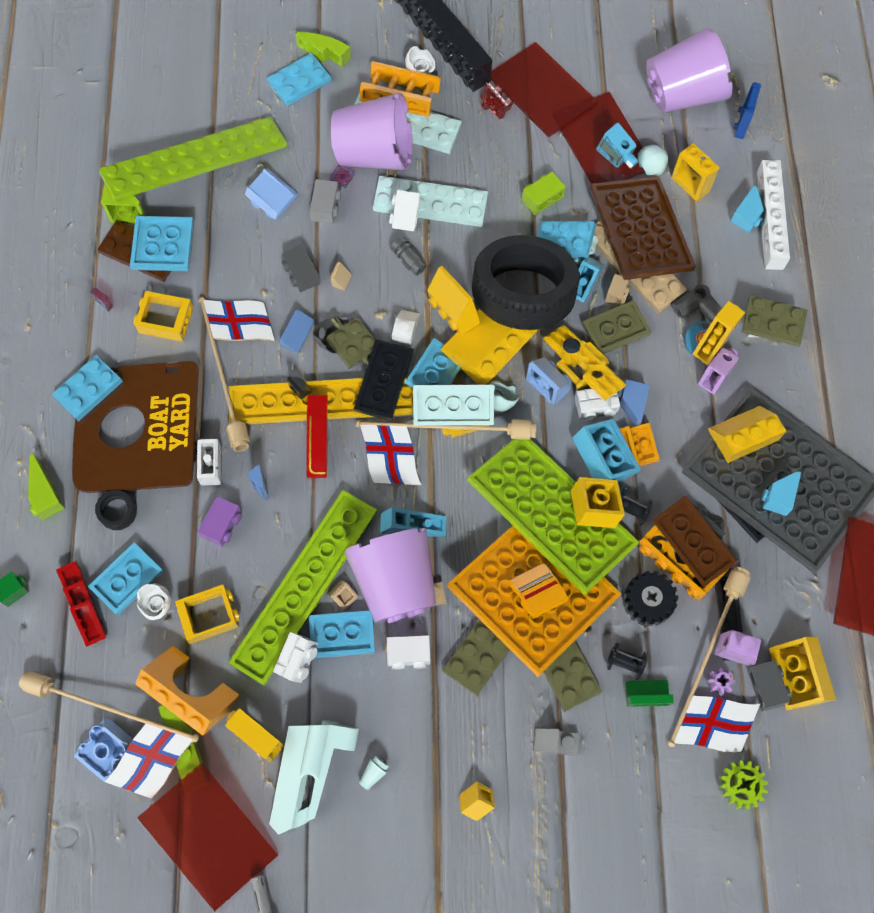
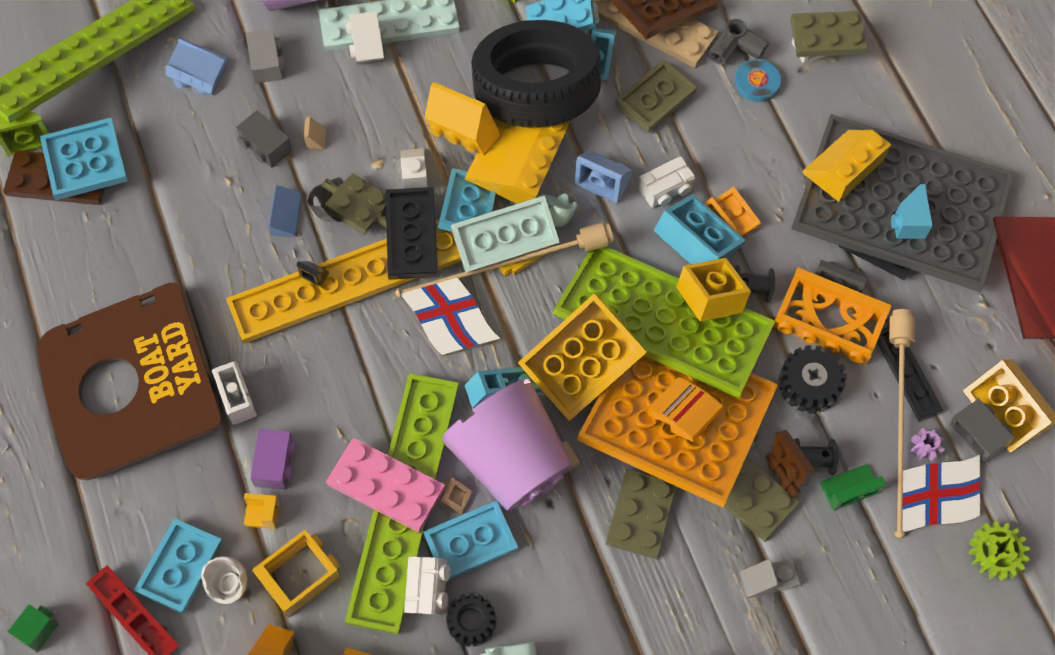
camera: 20 degrees left, 5 degrees down
lime slope [28,453,65,521] -> none
medium azure plate [52,355,123,422] -> none
clear pink tile [90,288,113,312] -> none
black tyre [95,490,137,531] -> none
yellow window [134,291,194,342] -> none
flag [198,297,275,452] -> none
medium blue slope [247,464,269,500] -> none
red slope [306,395,328,478] -> none
clear pink tile [330,164,355,188] -> none
white brick [387,636,430,670] -> none
dark grey axle [390,236,427,276] -> none
yellow piece [543,324,626,401] -> none
tan brick [605,274,630,306] -> none
medium blue slope [618,379,650,426] -> none
reddish brown plate [652,496,737,587] -> none
yellow brick [692,301,745,366] -> none
lavender torso [698,348,739,395] -> none
lavender torso [714,630,761,667] -> none
none -> yellow panel [244,493,280,529]
none -> bright pink plate [326,438,445,533]
none -> black tyre [446,593,496,647]
none -> yellow slope [518,293,647,421]
none -> reddish brown plate [765,429,815,499]

